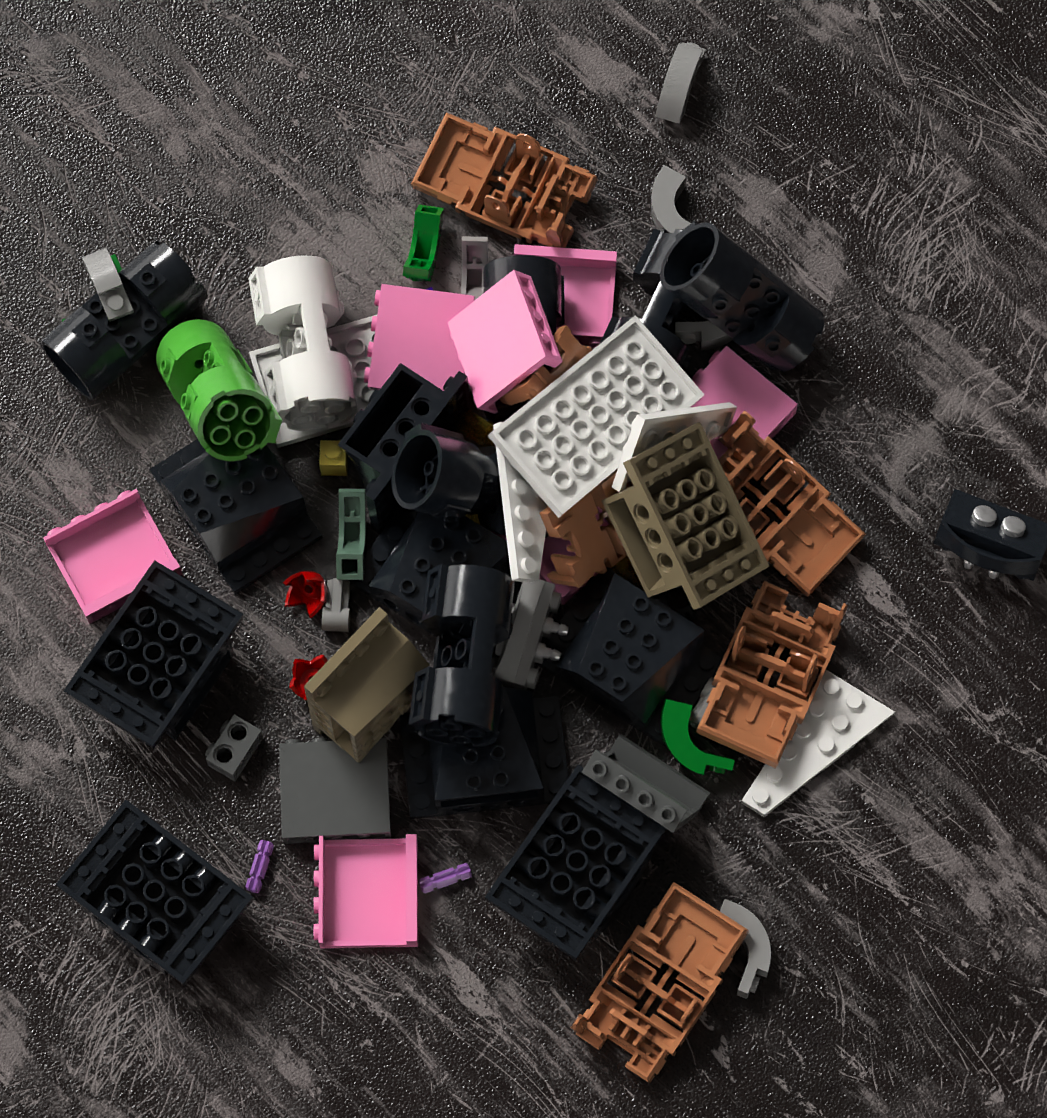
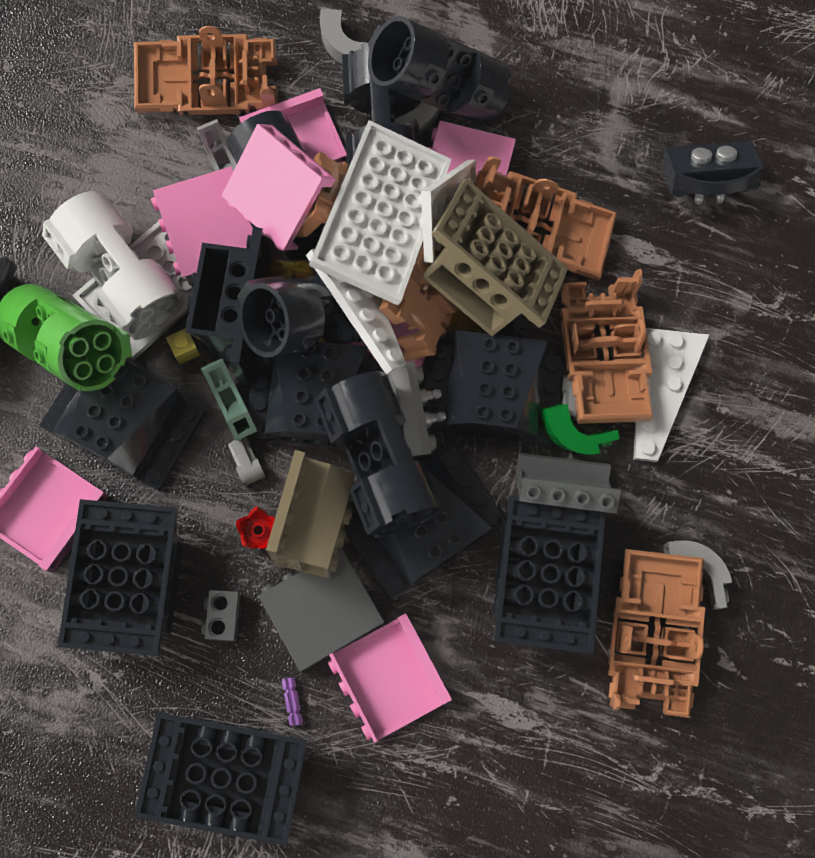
camera: 35 degrees left, 5 degrees up
red piece [282,571,327,618] -> none
green arch [403,205,444,282] -> none
medium lavender axle [419,863,472,894] -> none

